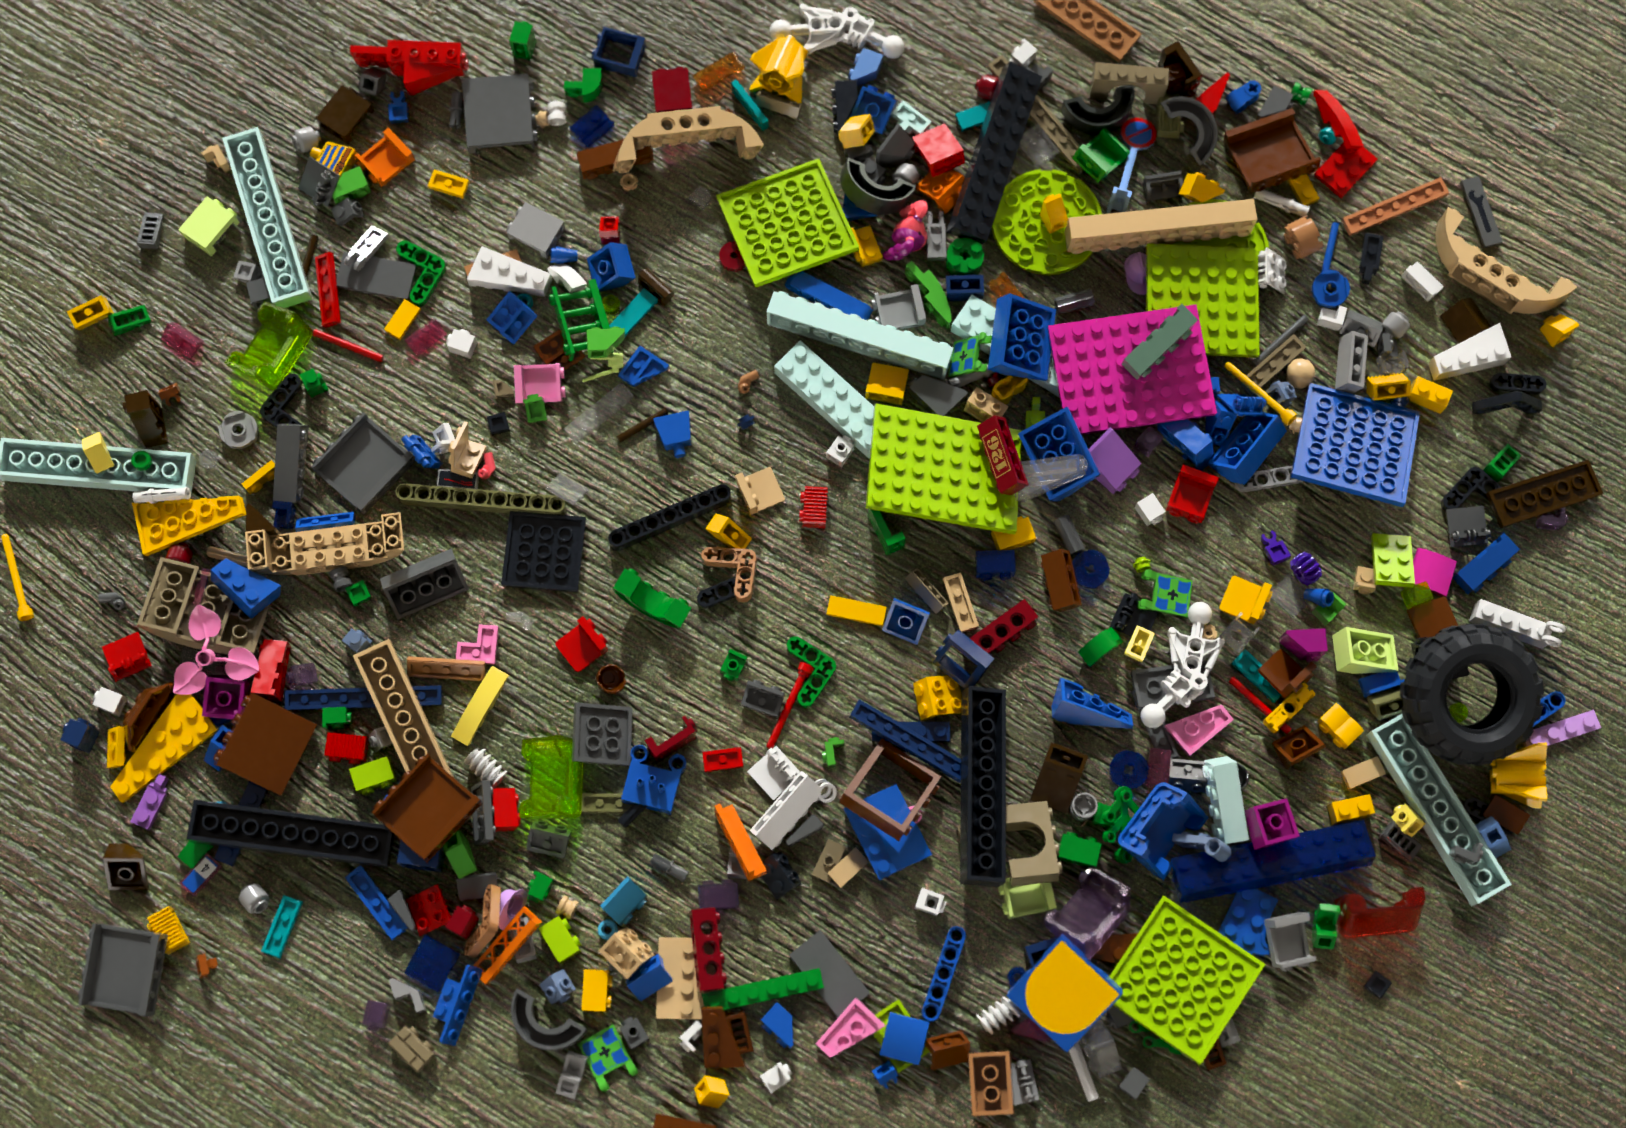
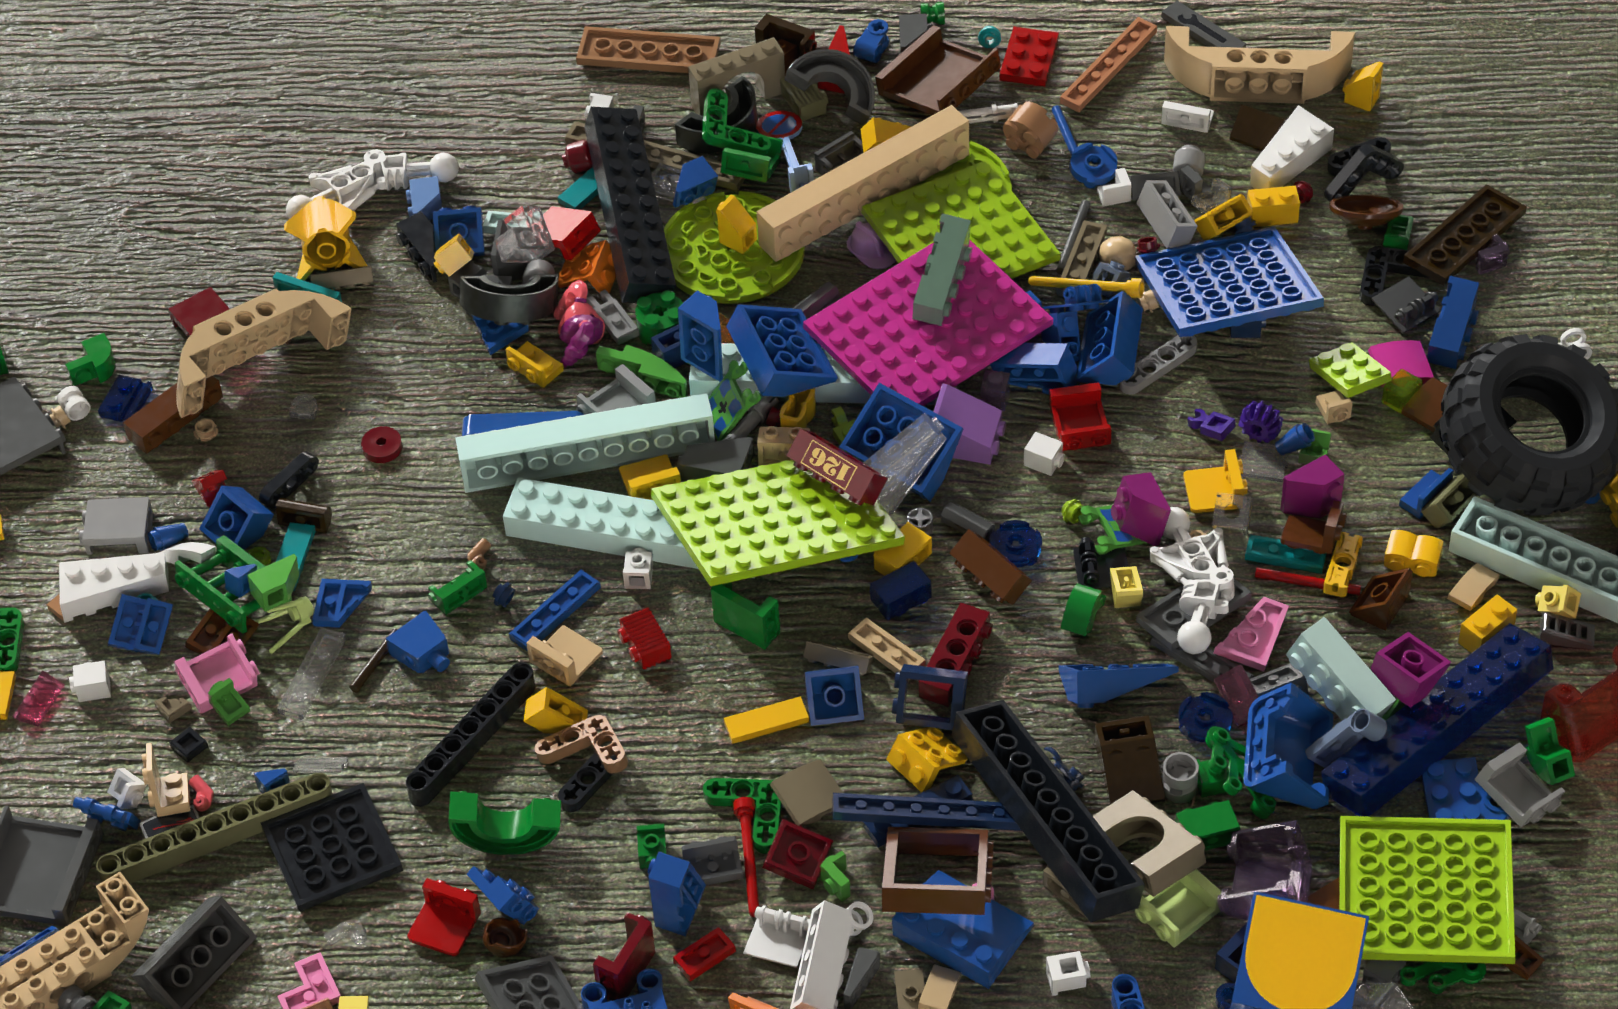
camera: 25 degrees left, 25 degrees down
dark blue window [591,27,646,78] -> none
clear orange plate [693,52,745,93] -> none
lime plate [716,159,859,288] -> none
white hinge [1258,247,1286,294] -> none
yellow plate [1287,174,1320,206] -> none
red slope [1313,90,1364,150] -> none
yellowish green slope [1332,627,1399,674] -> none
black hinge [1359,232,1384,285] -> none
none -> blue slope [225,564,257,598]
none -> blue slope [254,768,290,793]
none -> black beam [259,451,319,509]
none -> green hinge [428,560,487,615]
none -> blue plate [467,866,539,925]
none -> clear brick [494,205,555,262]
none -> blue tile [509,569,601,652]
none -> blue wedge [648,852,706,937]
none -> blue slope [673,156,718,208]
none -> blue slope [678,290,723,382]
none -> green beam [702,88,771,156]
none -> dark red plate [762,819,833,889]
none -> dark tan slope [770,759,843,827]
none -> flat silver wheel [907,508,933,536]
none -> dark blue plate [1044,747,1085,791]
none -> magenta slope [1111,472,1171,546]
none -> dark red plate [1136,237,1160,254]
none -> dark red plate [1294,181,1313,204]
none -> reddish brown dish [1329,194,1403,230]

